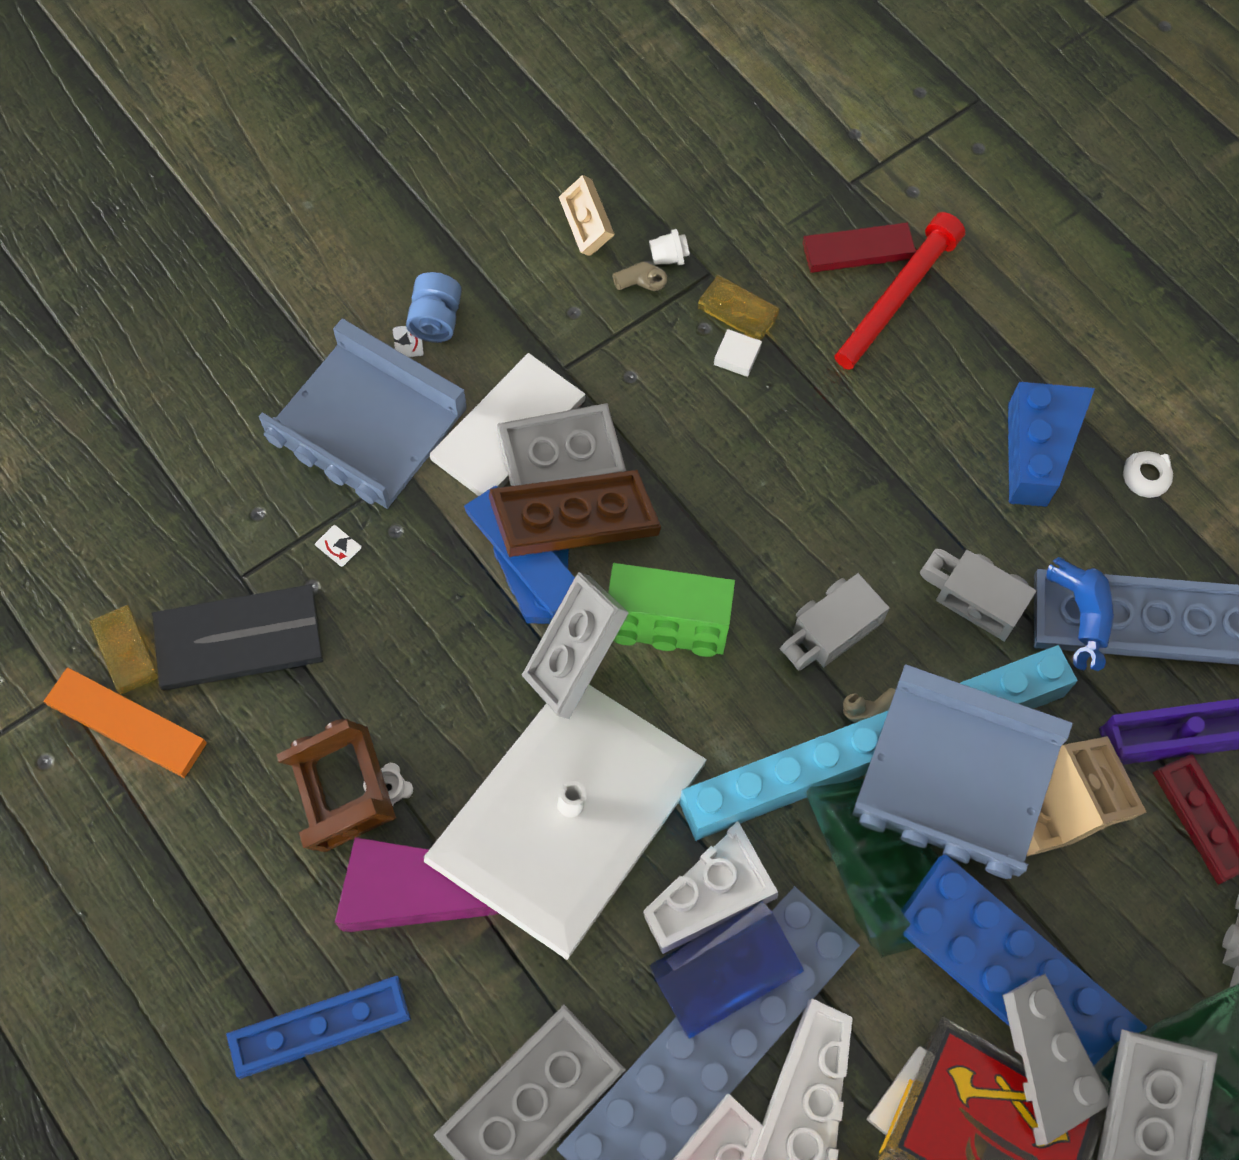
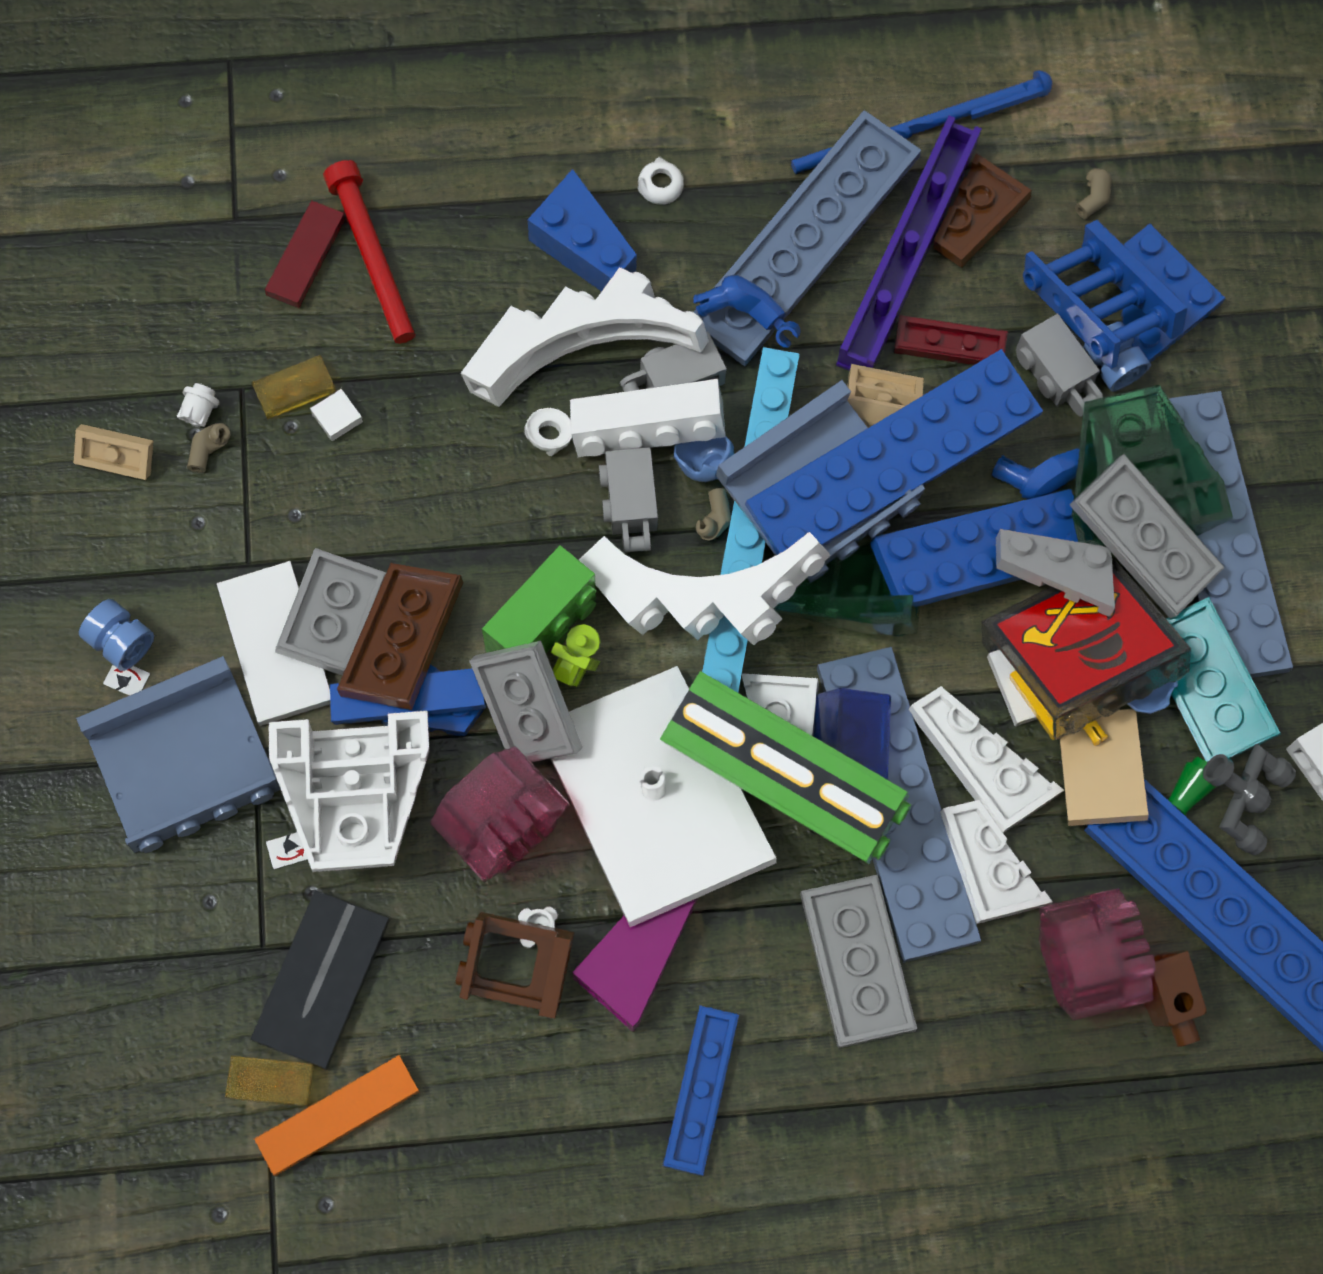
camera: 60 degrees left, 5 degrees up
none -> white wedge [269,711,429,872]
none -> clear pink piece [430,746,570,882]
none -> white arch [461,268,709,407]
none -> white piece [524,408,572,456]
none -> lime hips [551,624,601,687]
none -> white brick [570,379,726,457]
none -> white arch [579,532,831,645]
none -> brick [660,671,911,864]
none -> medium blue hair [674,437,734,482]
none -> blue plate [745,349,1043,555]
none -> blue arm [992,443,1104,499]

